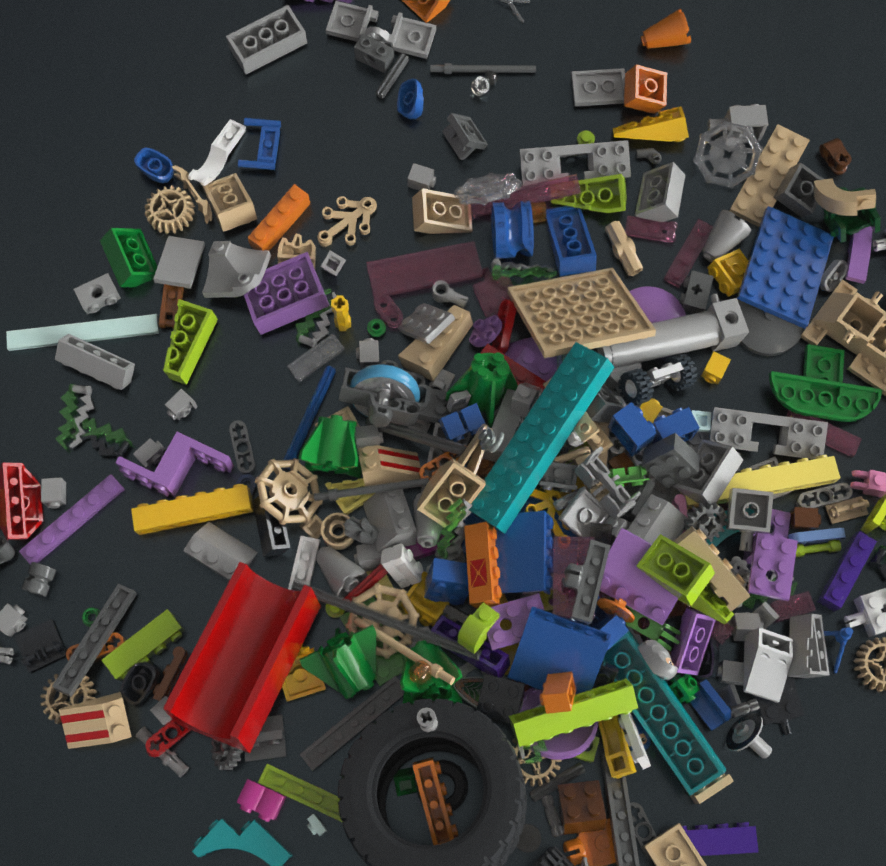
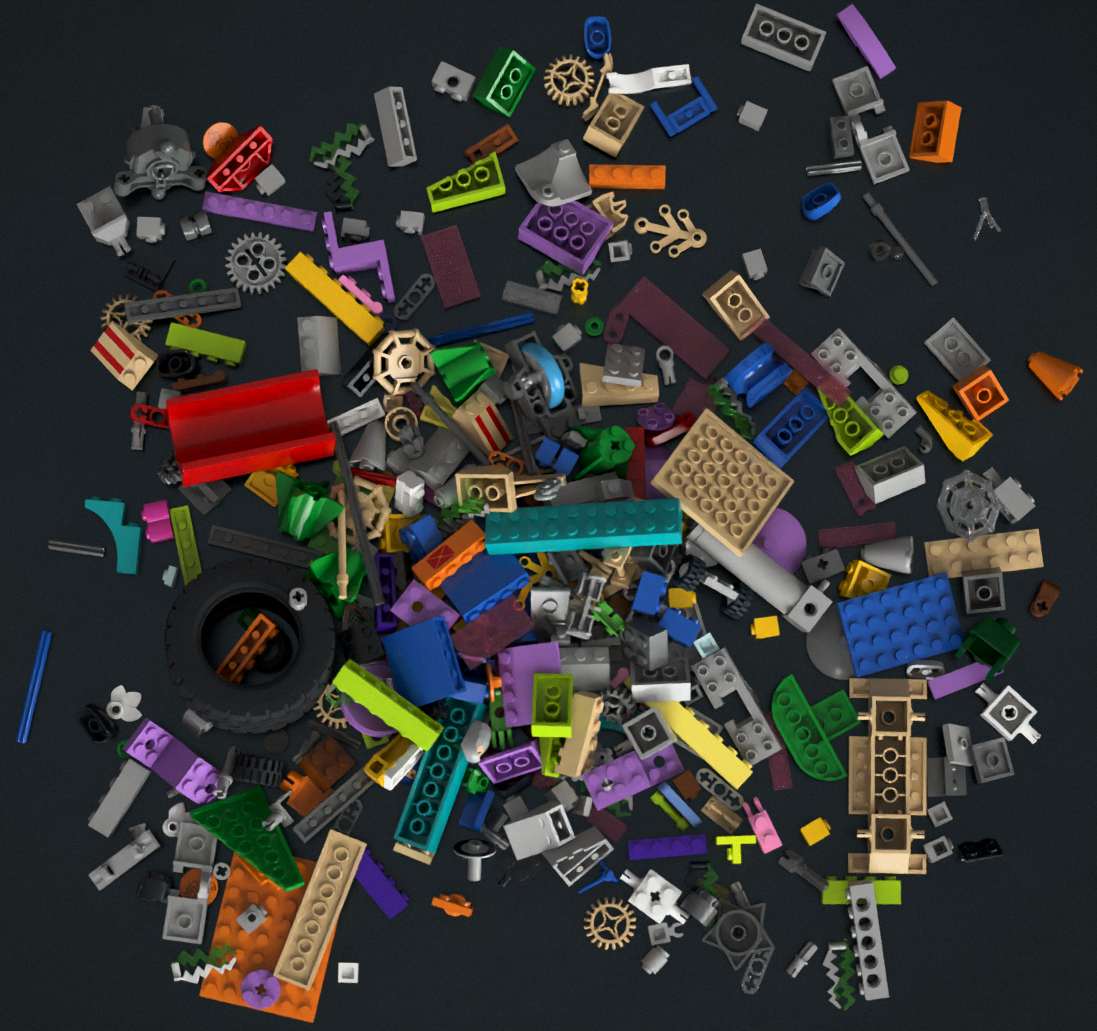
camera: 55 degrees right, 10 degrees up
light aqua tile [6,314,159,351] -> none
light grey tile [153,236,205,289] -> none
clear orange piece [409,660,432,684] -> none
clear plate [454,172,522,206] -> none
lime brick [458,603,500,654] -> none
orange brick [540,671,576,714] -> none
dark grey plate [562,539,611,624] -> none
tan piece [605,221,643,276] -> none
tan arch [814,178,876,216] -> none
none -> light grey gear [225,232,287,294]
none -> bright pink plate [338,275,384,316]
none -> clear pink plate [405,390,422,417]
none -> clear pink plate [421,225,481,309]
none -> orange plate [431,893,474,917]
none -> light grey brick [737,101,768,131]

